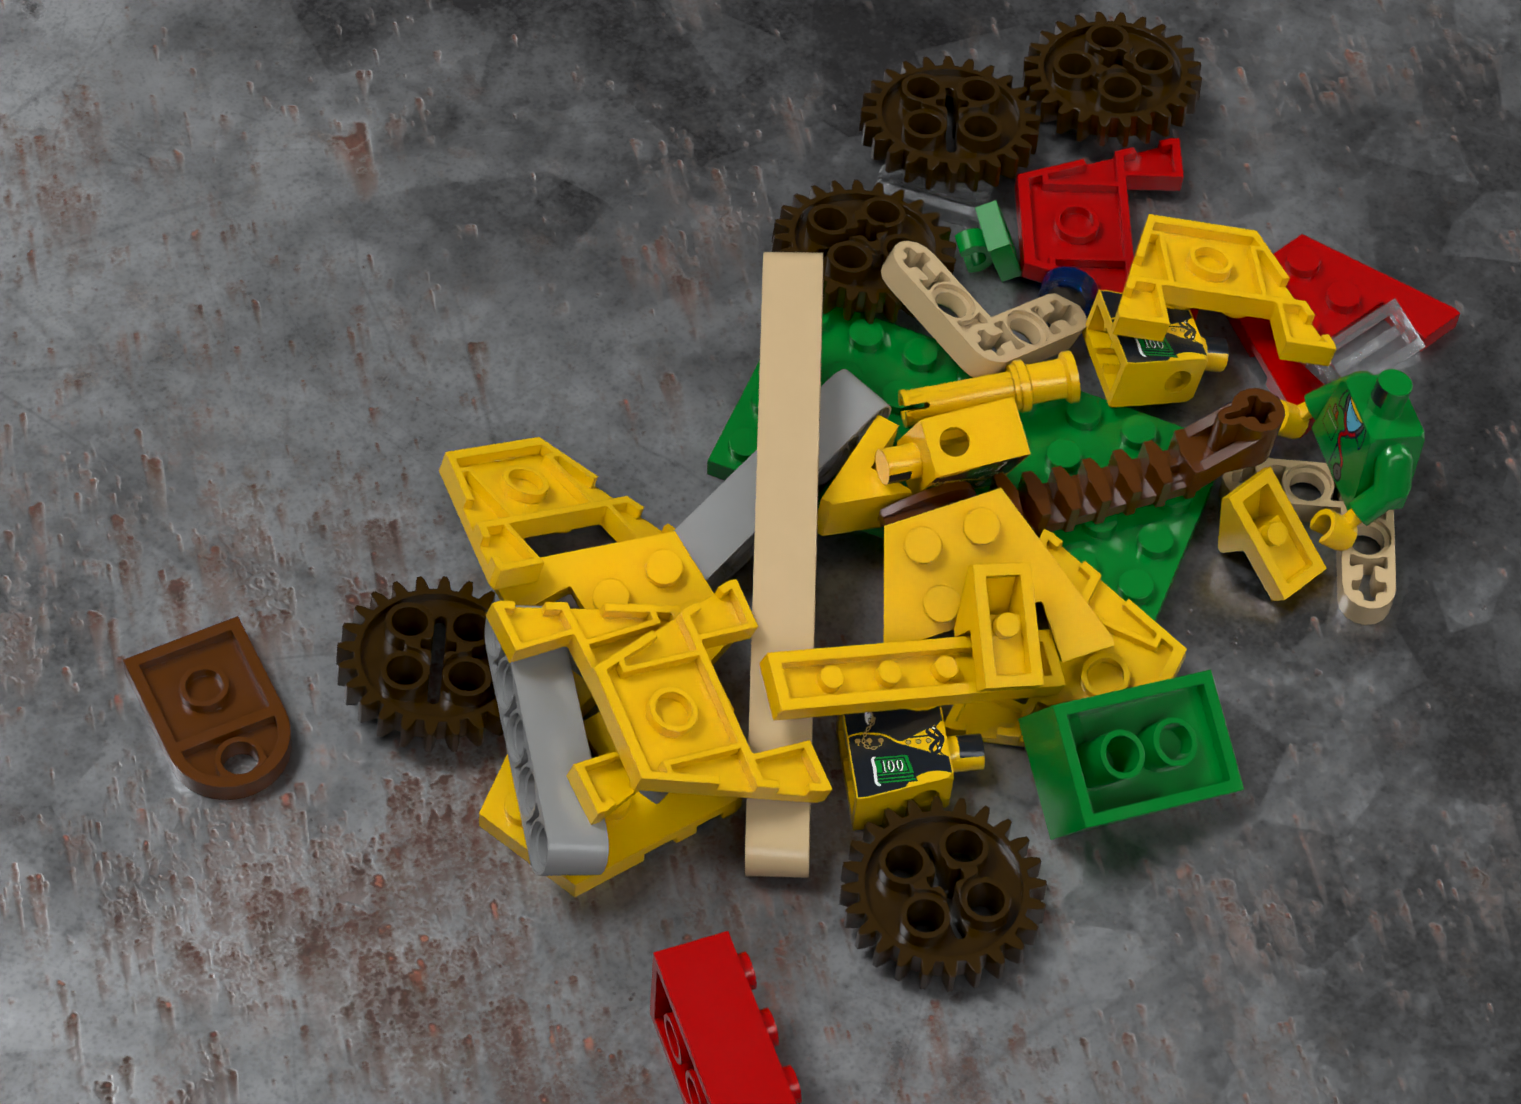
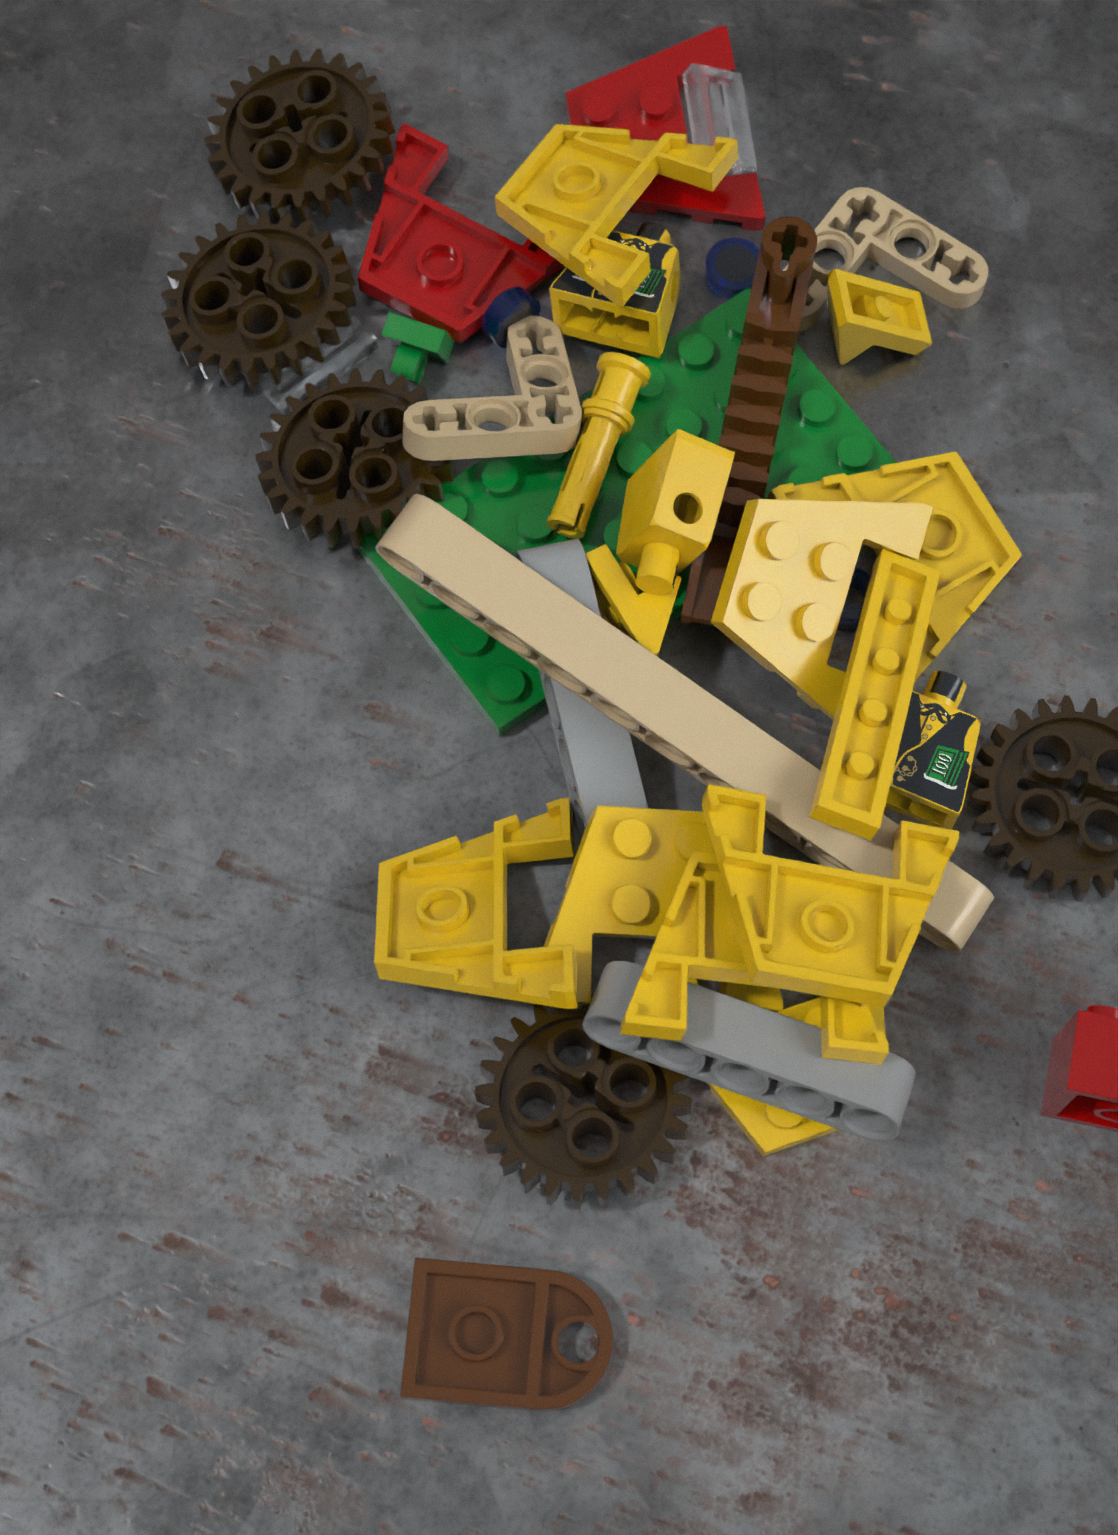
camera: 55 degrees left, 15 degrees up
yellow slope [954,562,1044,692] -> none
green slope [1018,669,1244,840] -> none
green torso [1278,369,1425,551] -> none

